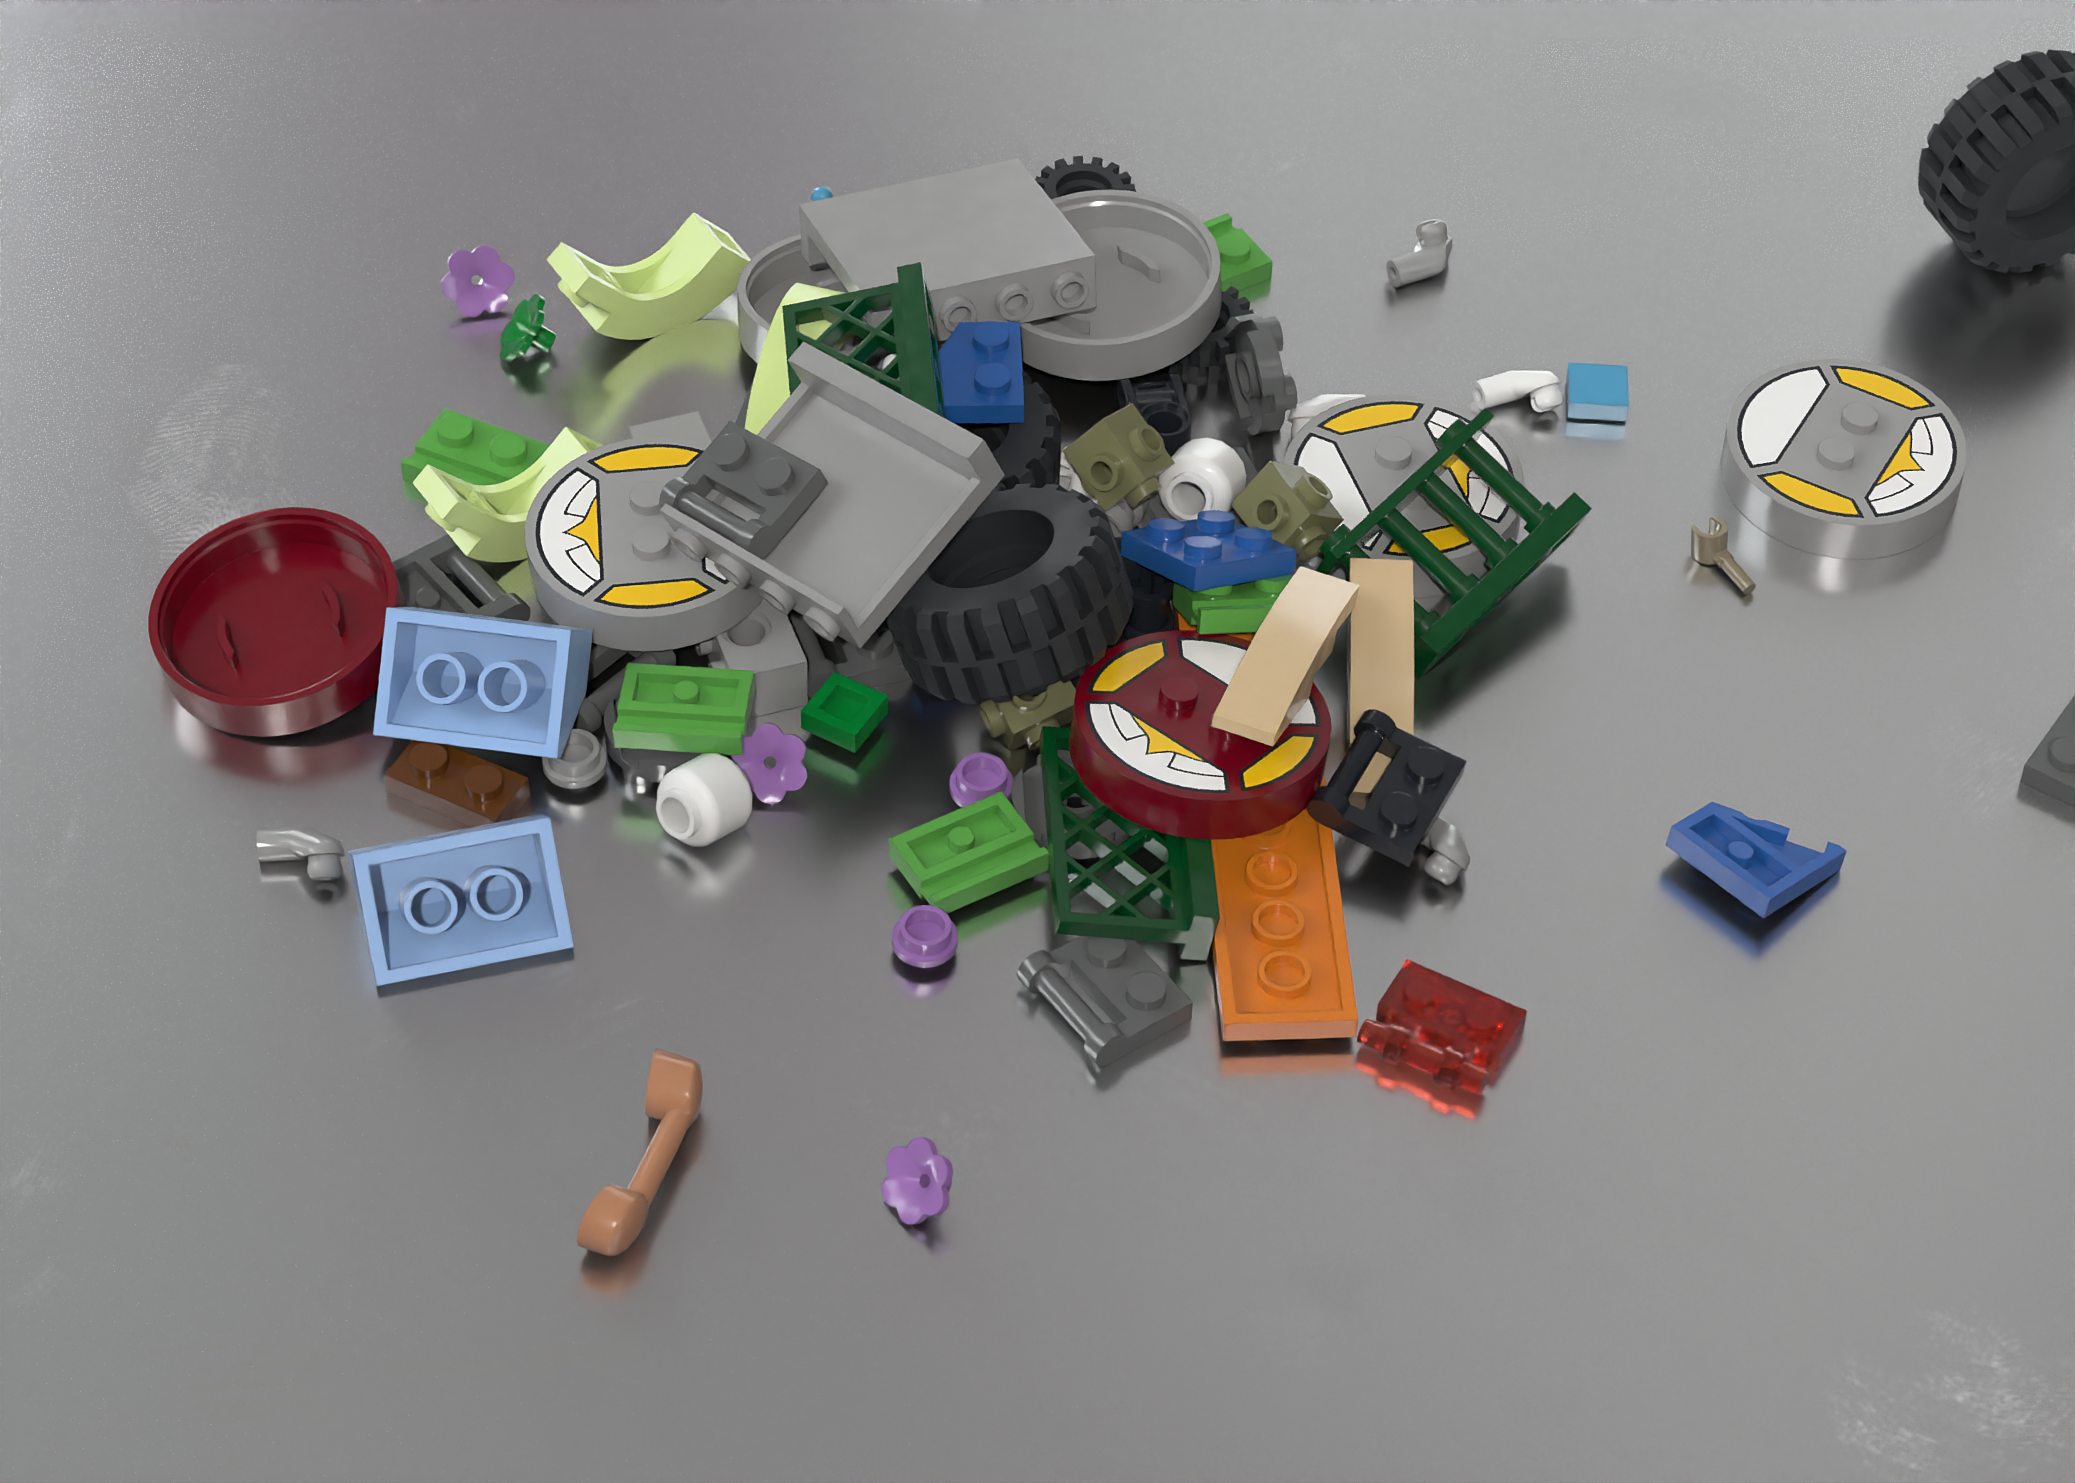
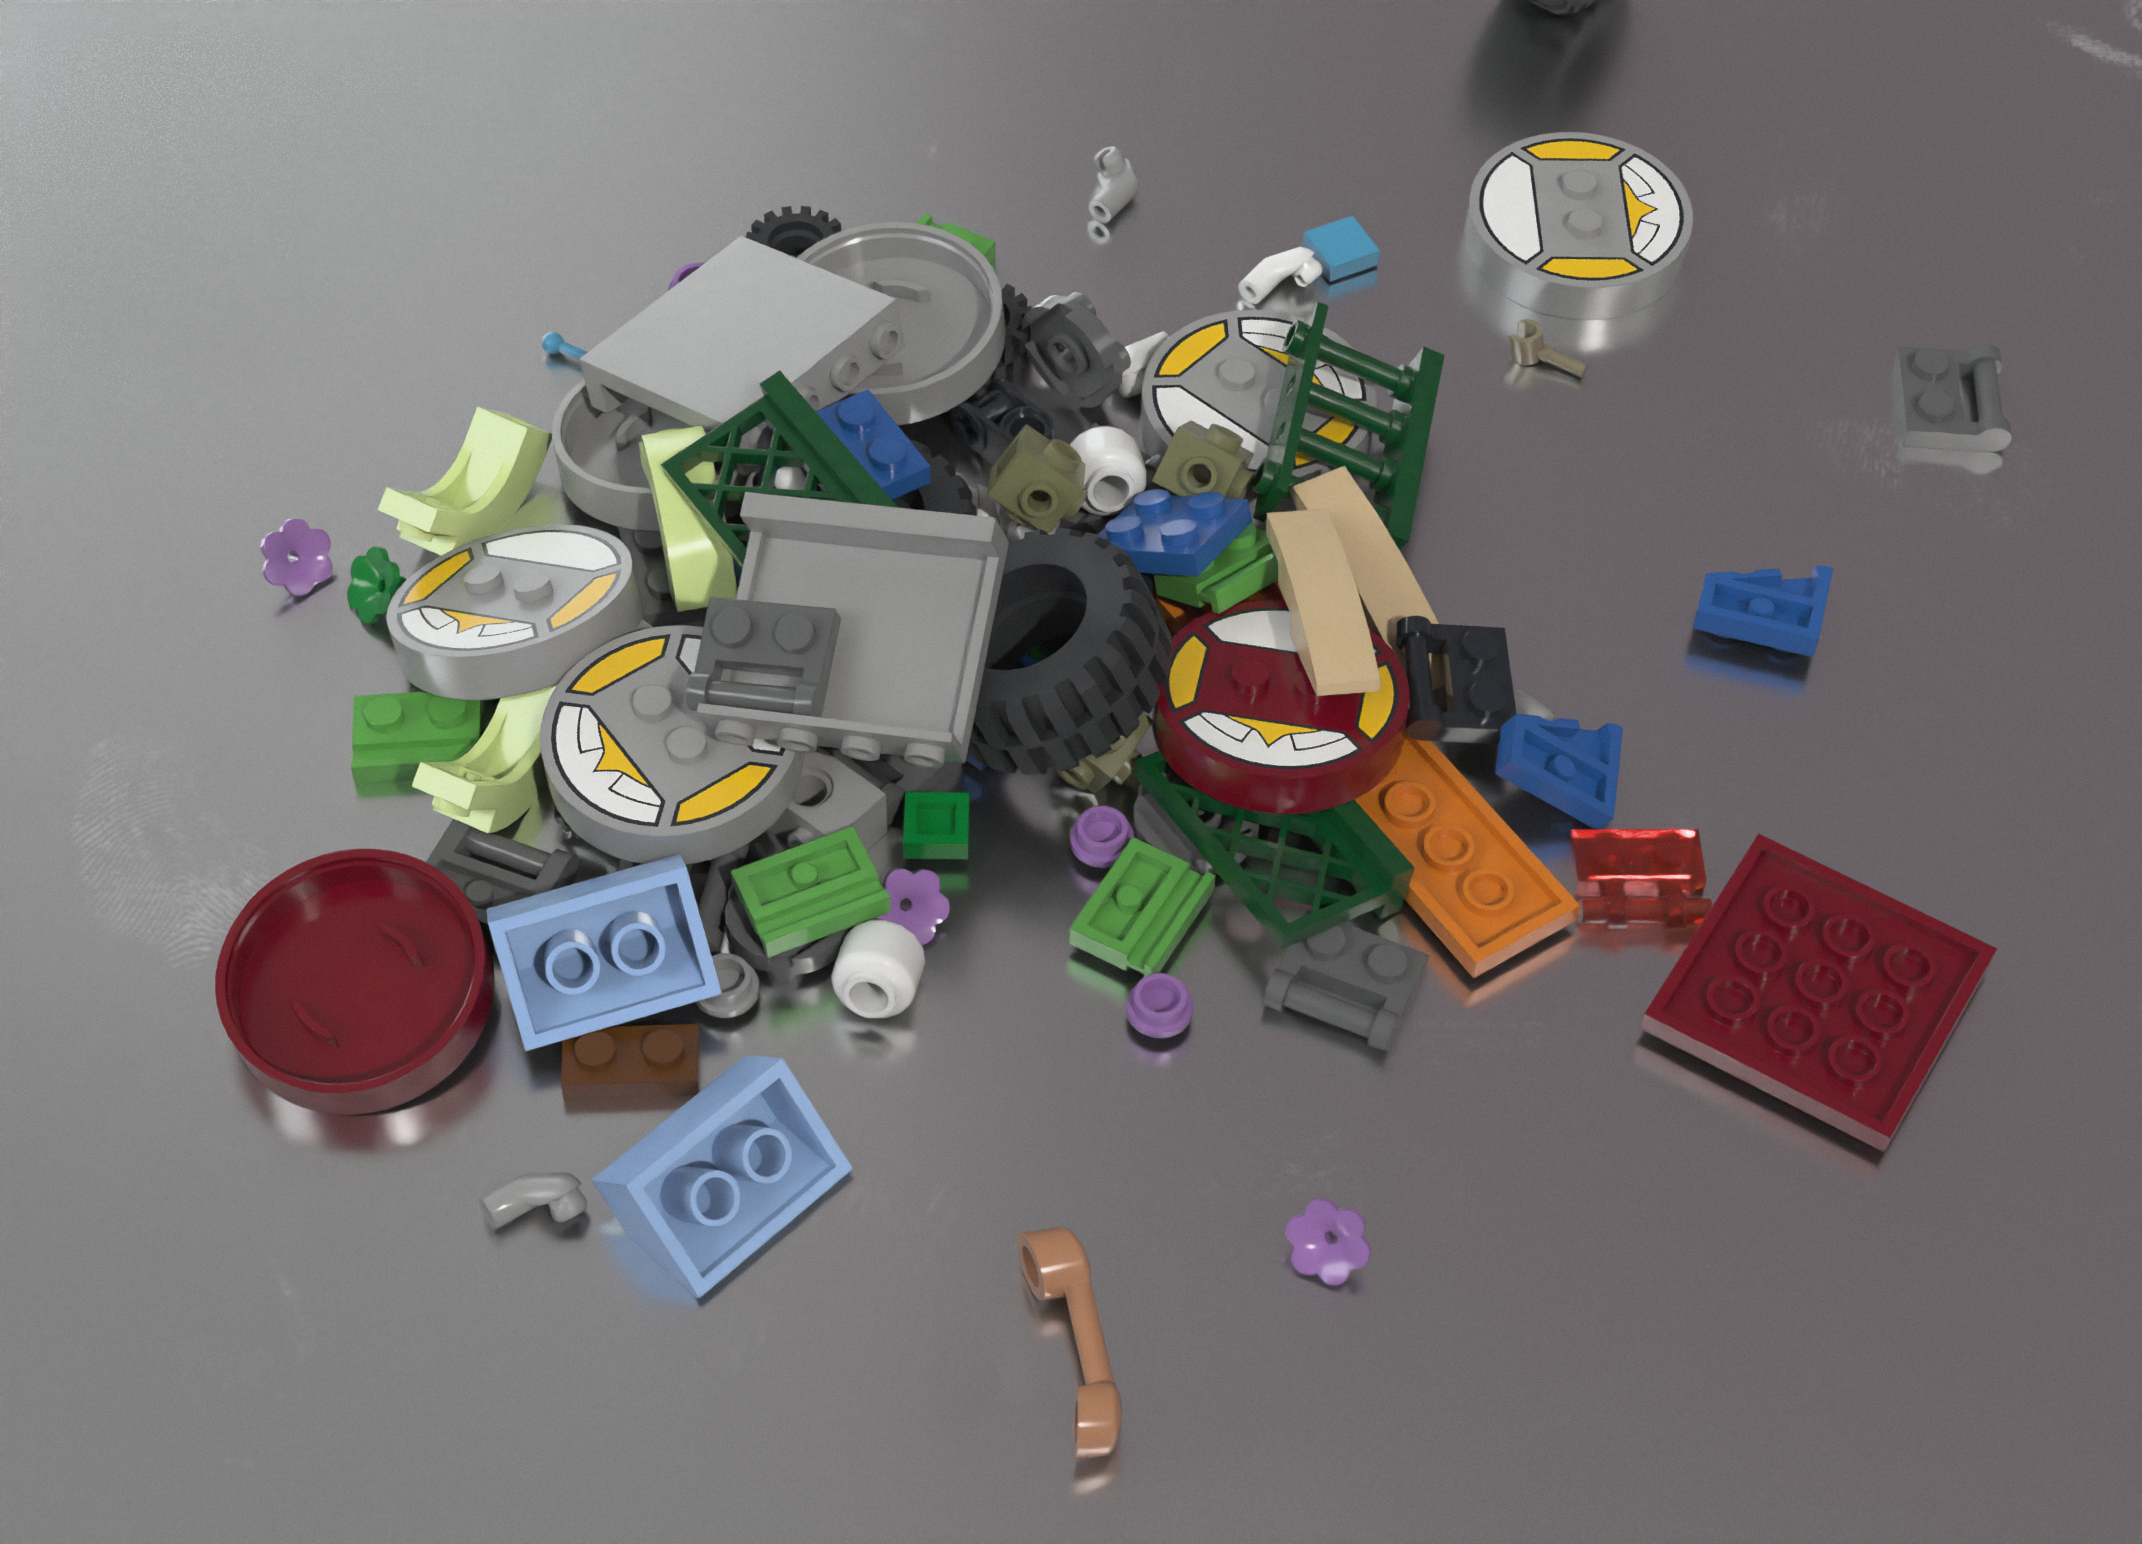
camera: 30 degrees left, 5 degrees up
none -> light grey piece [386,525,644,700]
none -> blue wing [1495,713,1623,831]
none -> dark red plate [1640,833,1997,1152]

